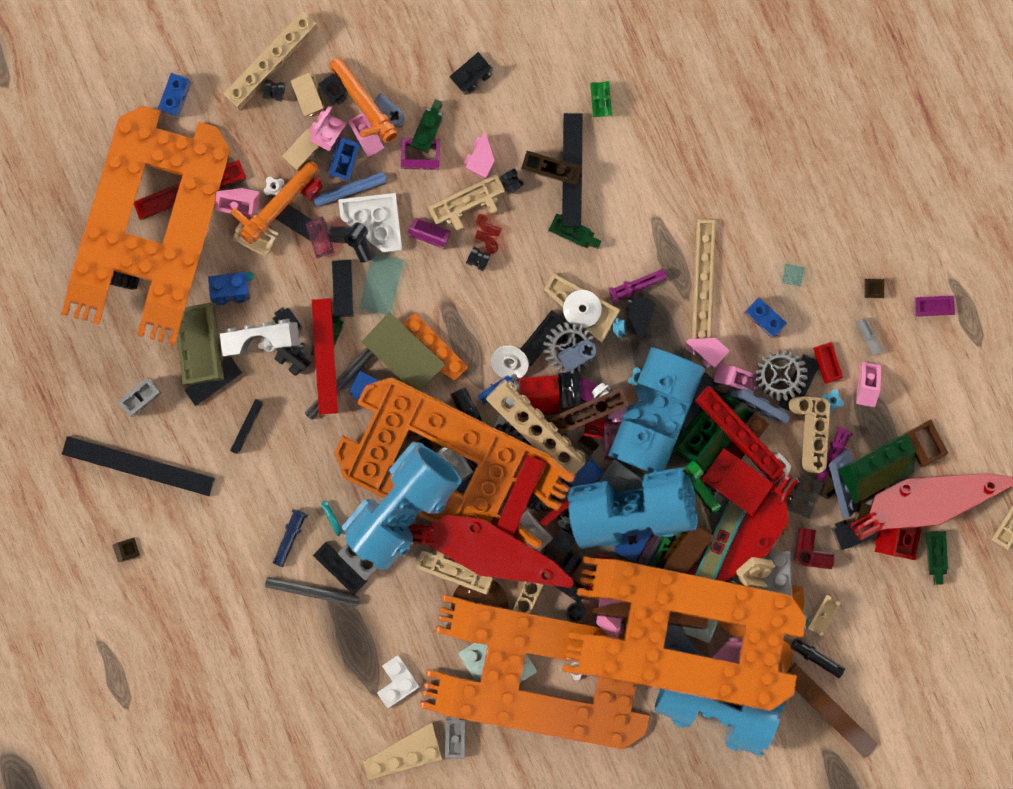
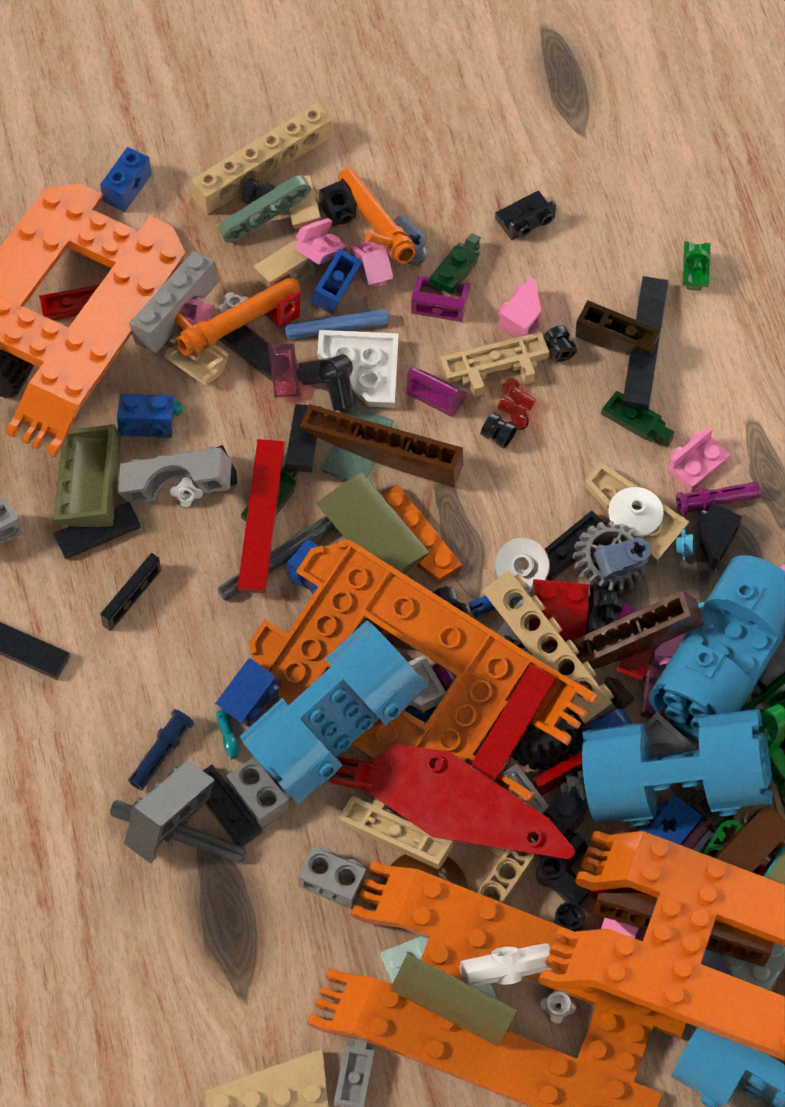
camera: 10 degrees right, 25 degrees down
black hips [274,342,312,376] -> none
white plate [377,655,420,709] -> none
none -> dark grey wedge [124,760,215,864]
none -> light grey arch [129,251,219,353]
none -> blue brick [215,658,282,727]
none -> sand green beam [218,175,311,243]
none -> light grey brick [298,847,366,909]
none -> reddish brown slope [300,404,464,487]
none -> olive slope [390,953,517,1047]
none -> white piece [460,943,552,987]
none -> bright pink bracket [668,427,730,492]

